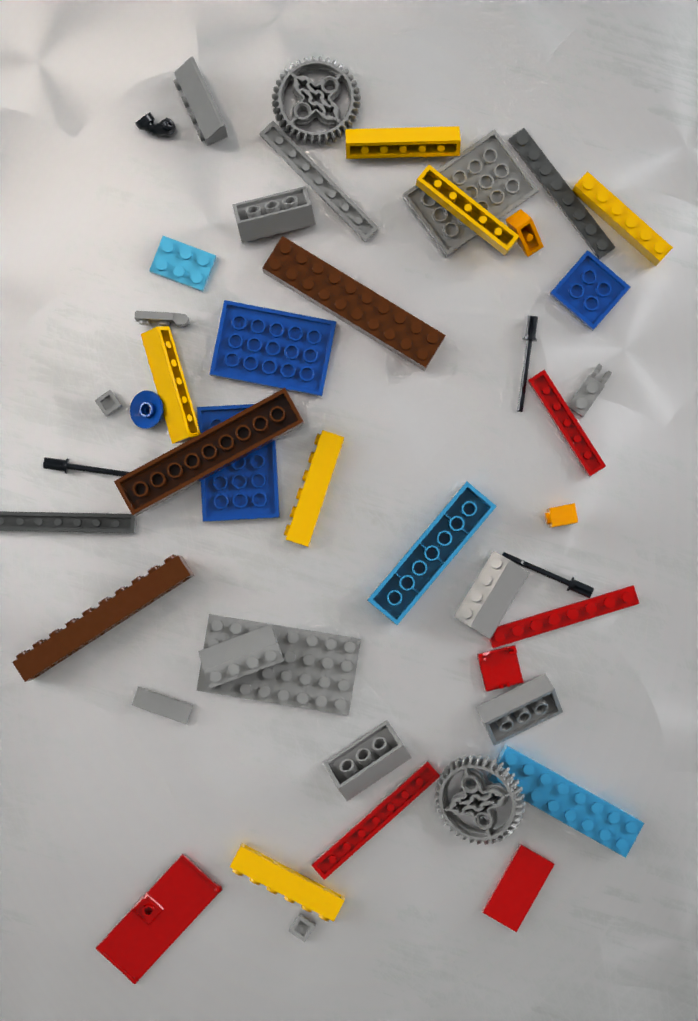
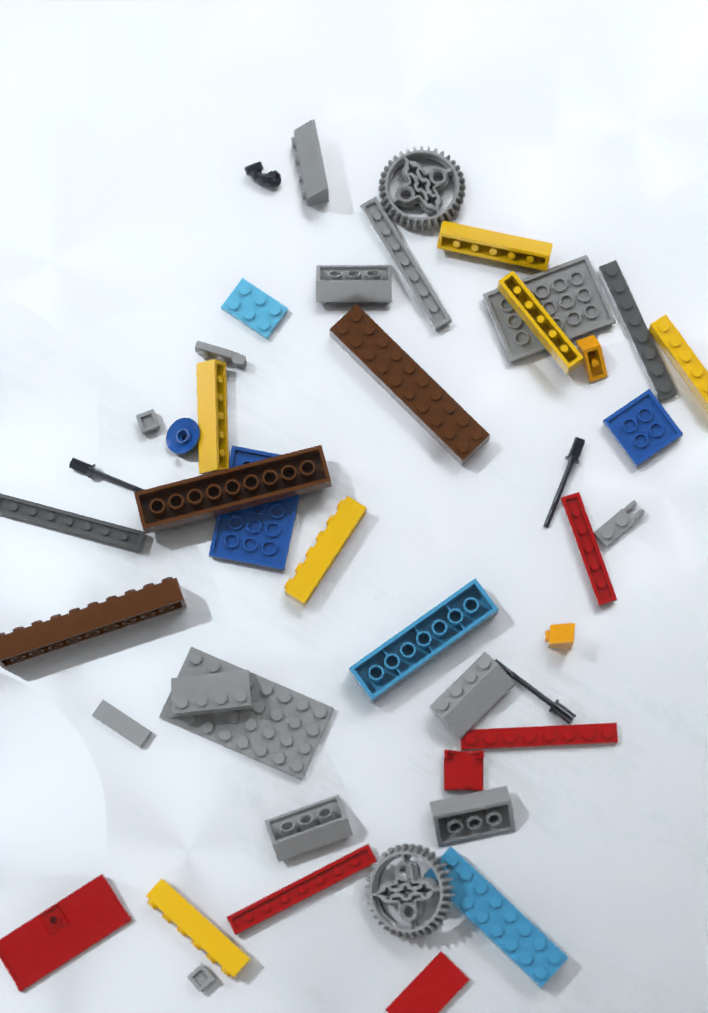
camera: 20 degrees right, 10 degrees down
blue plate [210,300,336,397] -> none

